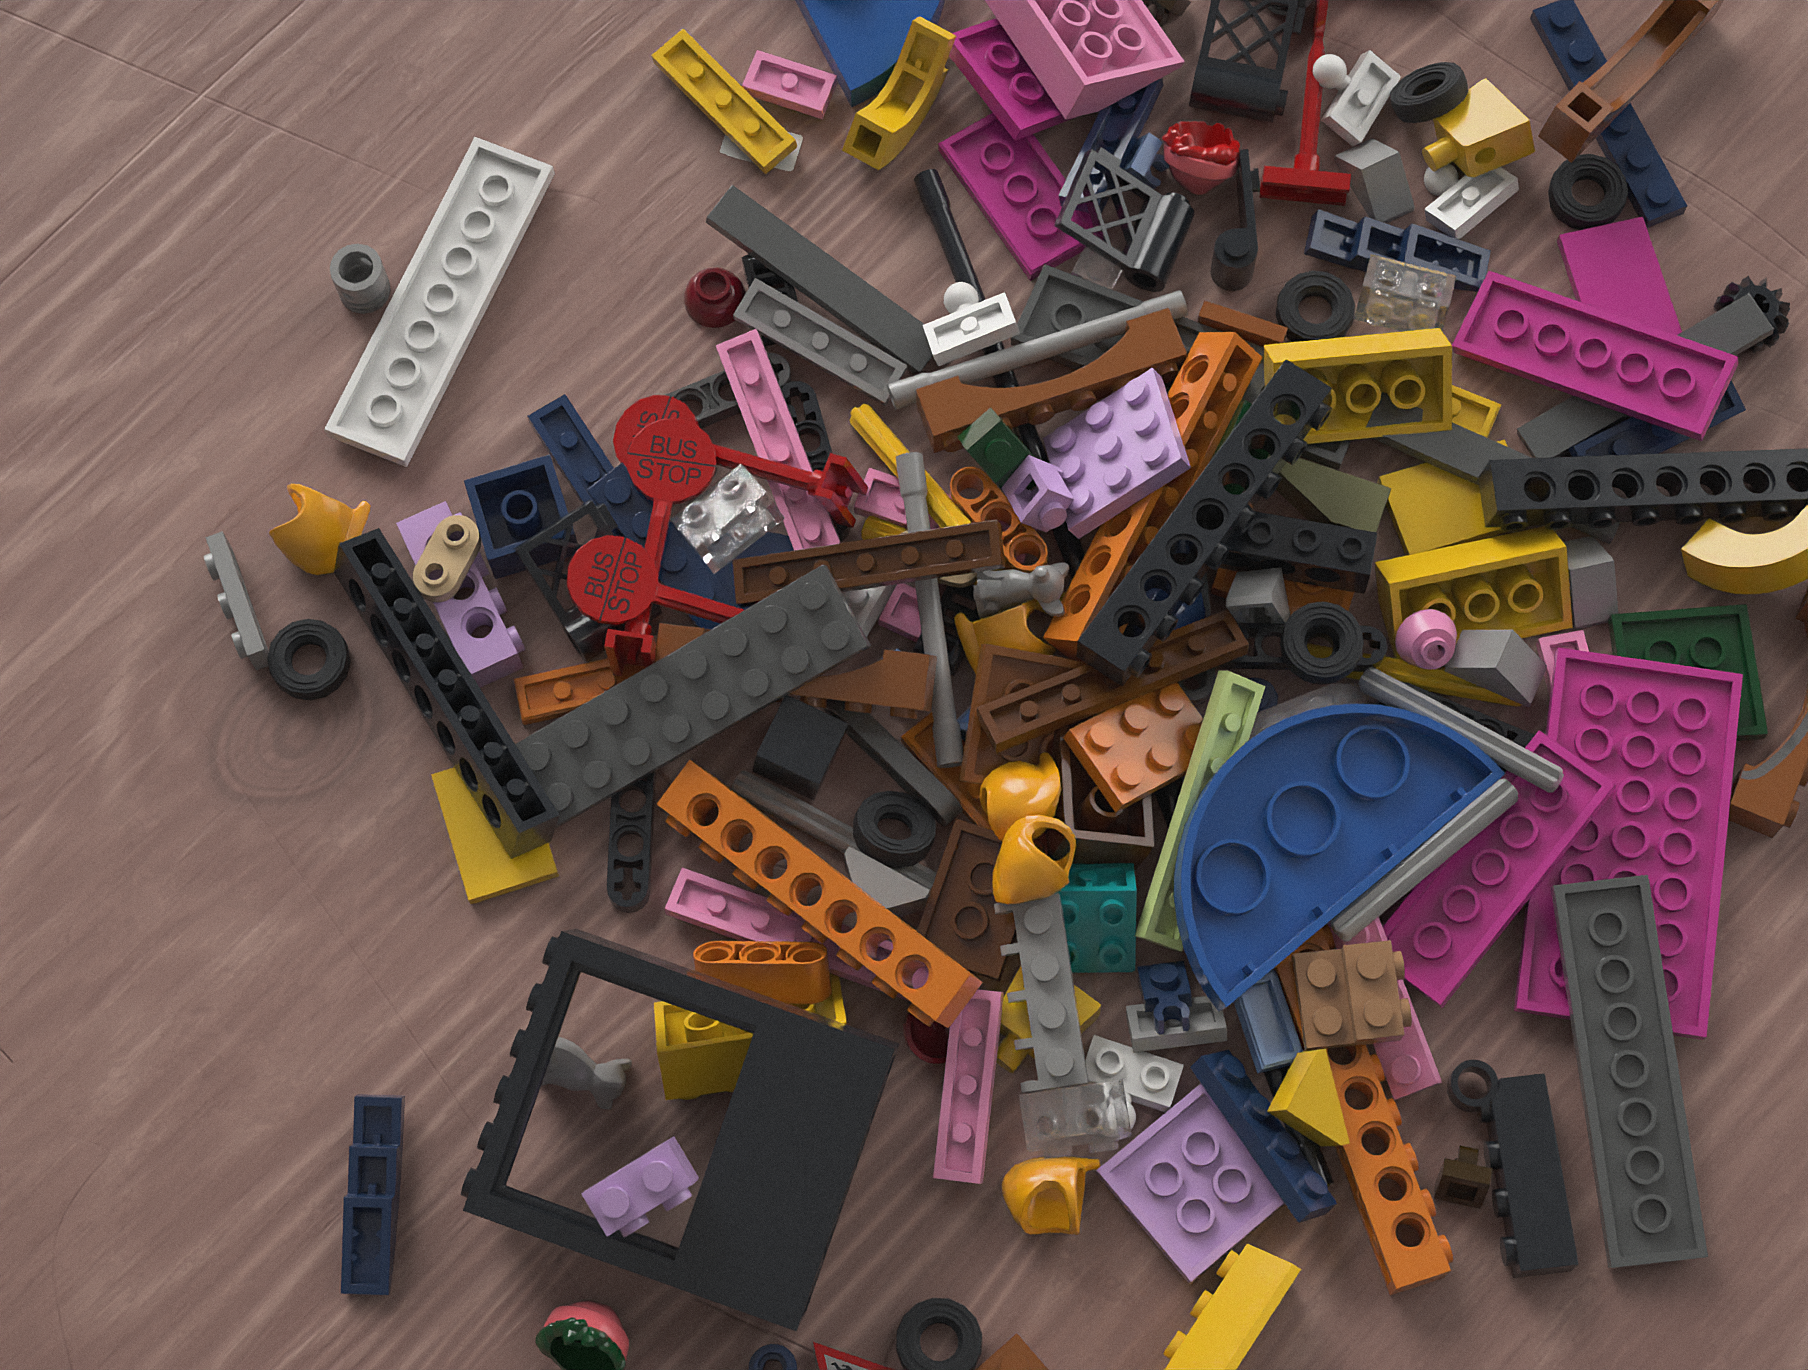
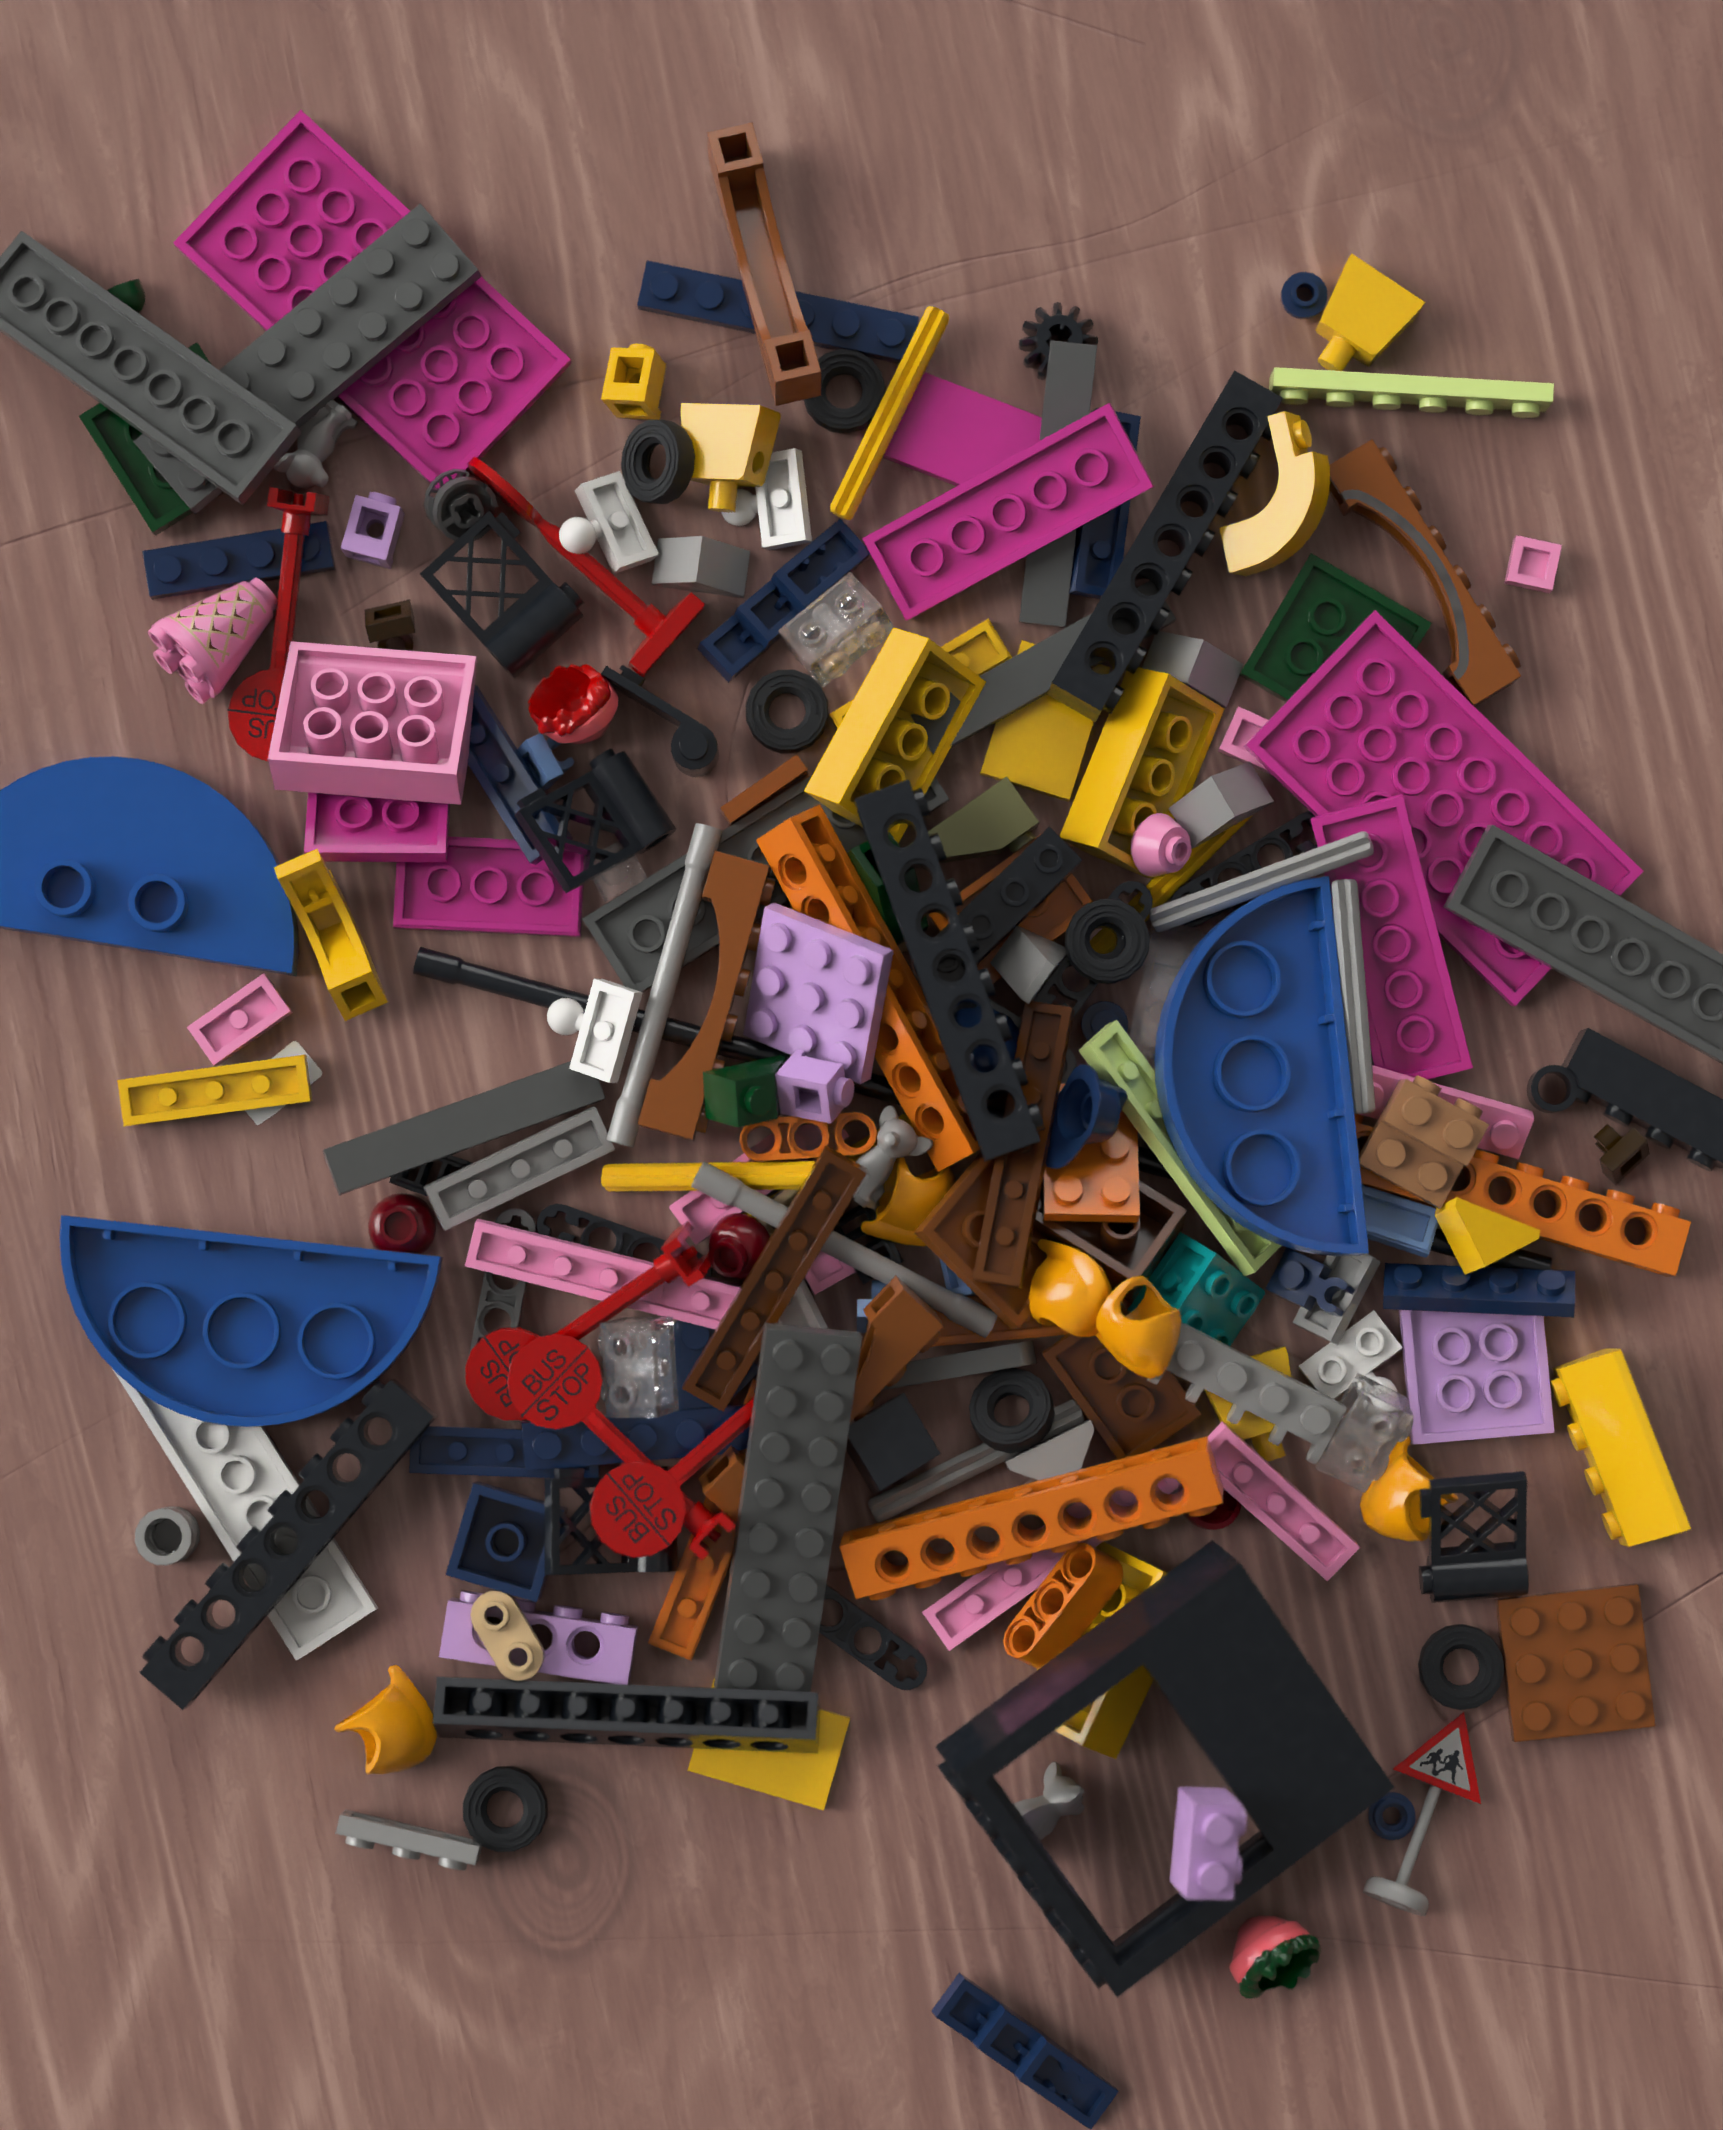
camera: 60 degrees left, 15 degrees up
none -> blue plate [60,1215,443,1427]
none -> black brick [139,1379,438,1710]
none -> yellow brick [601,344,667,420]
none -> dark red piece [708,1213,770,1280]
none -> yellow axle [830,306,949,520]
none -> dark blue piece [1046,1064,1128,1169]
none -> black piece [1419,1471,1529,1603]

